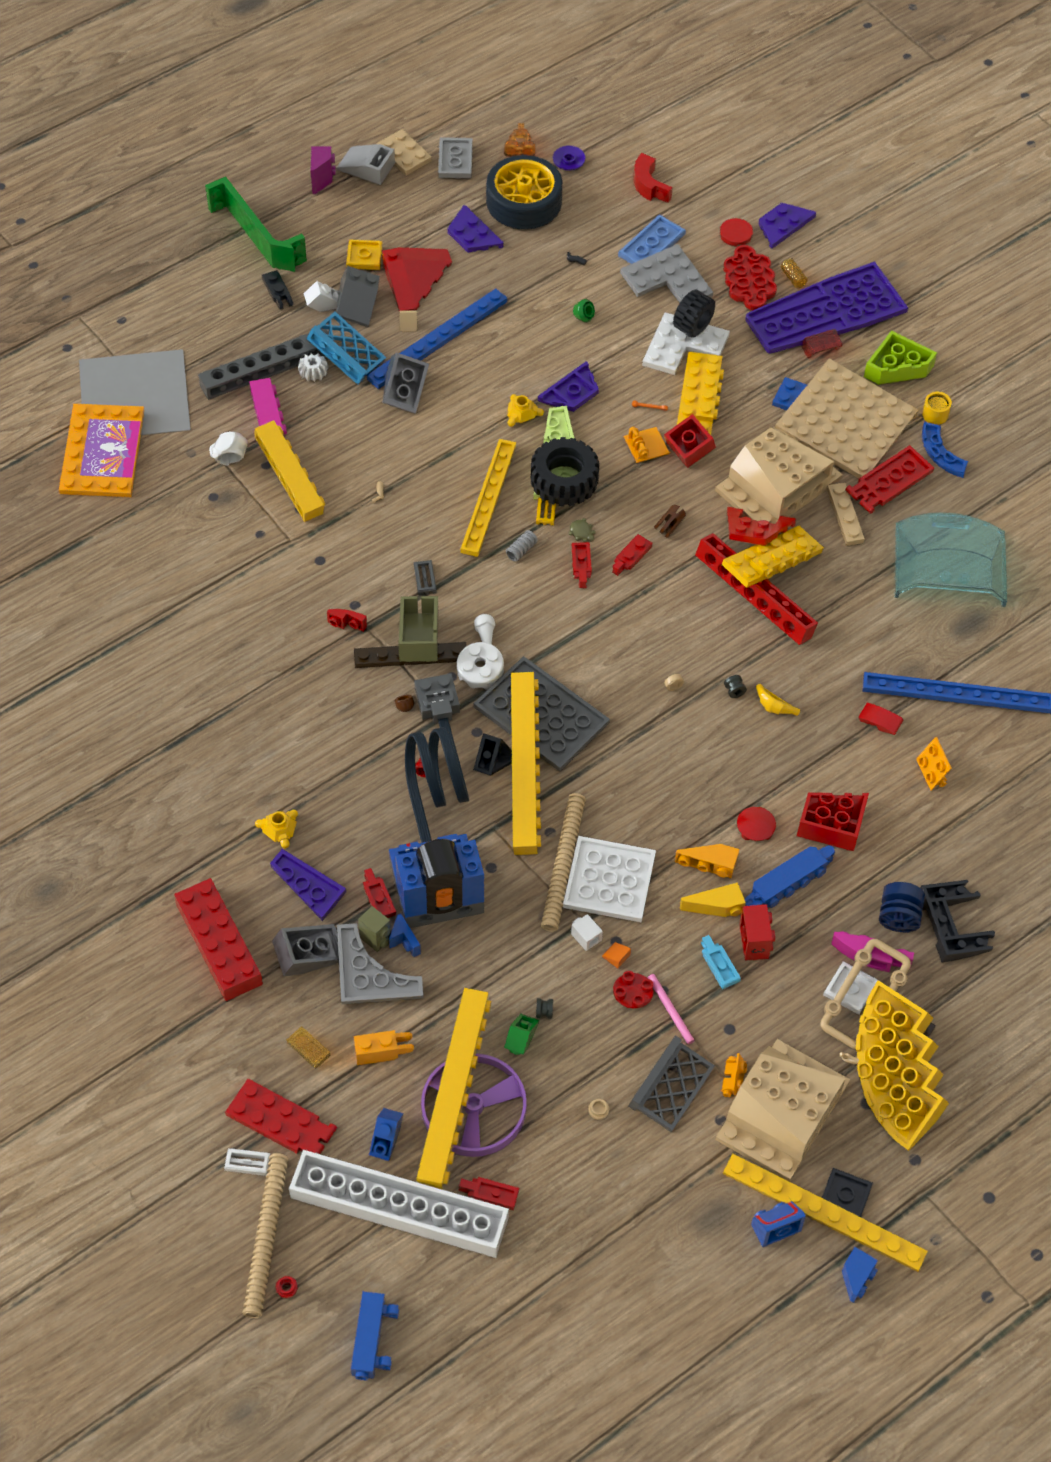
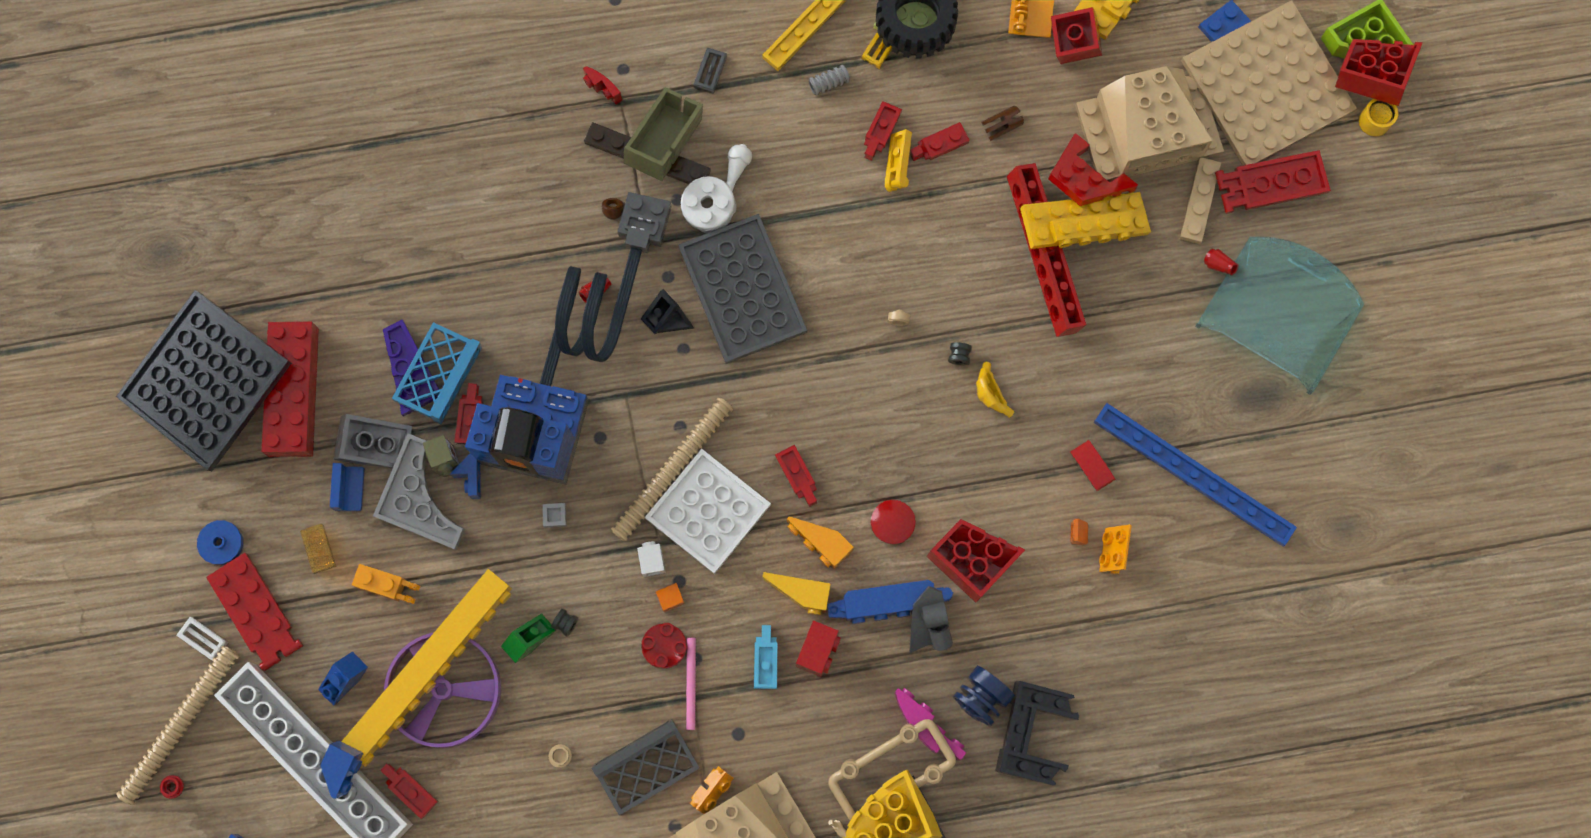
camera: 30 degrees right, 20 degrees up
yellow rock [255,809,298,849] -> none
yellow brick [511,672,541,855] -> none
olive piece [569,518,596,542] -> none
white tile [823,961,878,1015] -> none
blue tile [922,422,968,478] -> none
none -> black plate [116,290,292,472]
none -> blue plate [197,520,243,565]
none -> blue slope [320,741,363,799]
none -> blue panel [330,463,365,511]
none -> dark azure fence [392,322,482,424]
none -> light grey plate [542,503,567,528]
none -> red hinge [775,445,817,507]
none -> yellow plate [885,129,912,192]
none -> dark grey panel [909,586,953,653]
none -> orange slope [1070,519,1088,545]
none -> red cone [1204,249,1238,275]
none -> red wedge [1335,39,1423,106]

